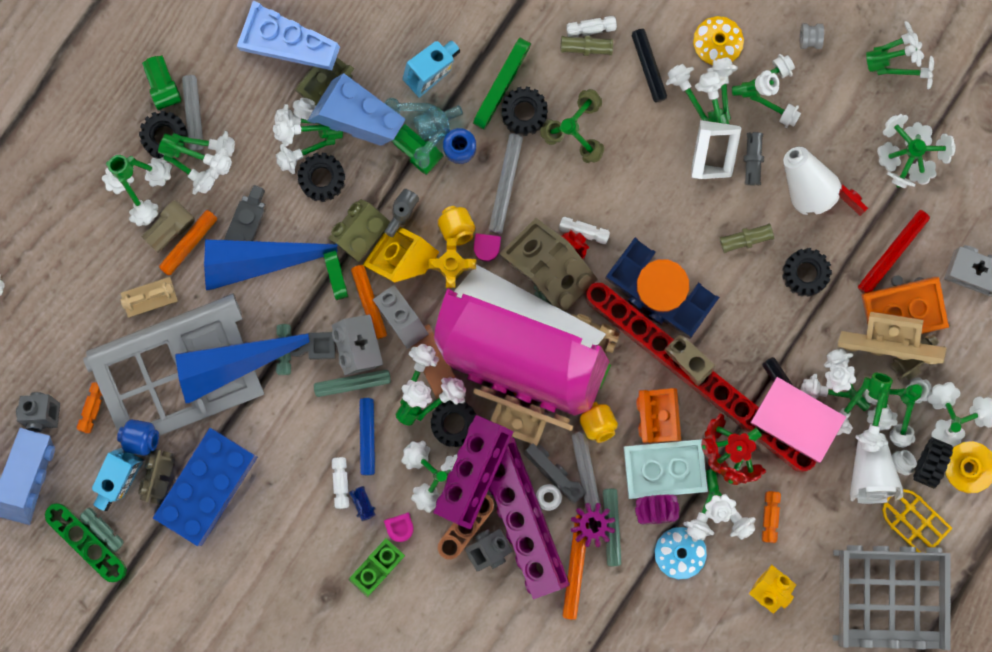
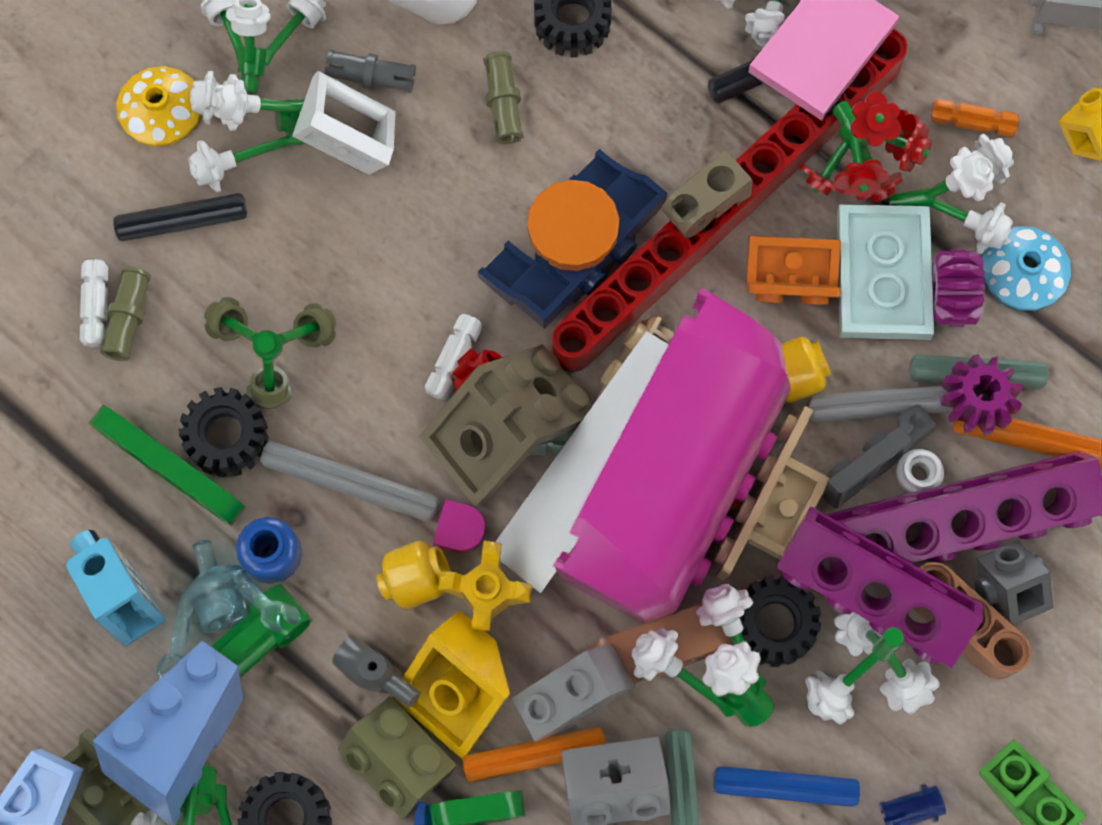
camera: 80 degrees left, 10 degrees down
dark pink tile [384,512,414,542] -> none

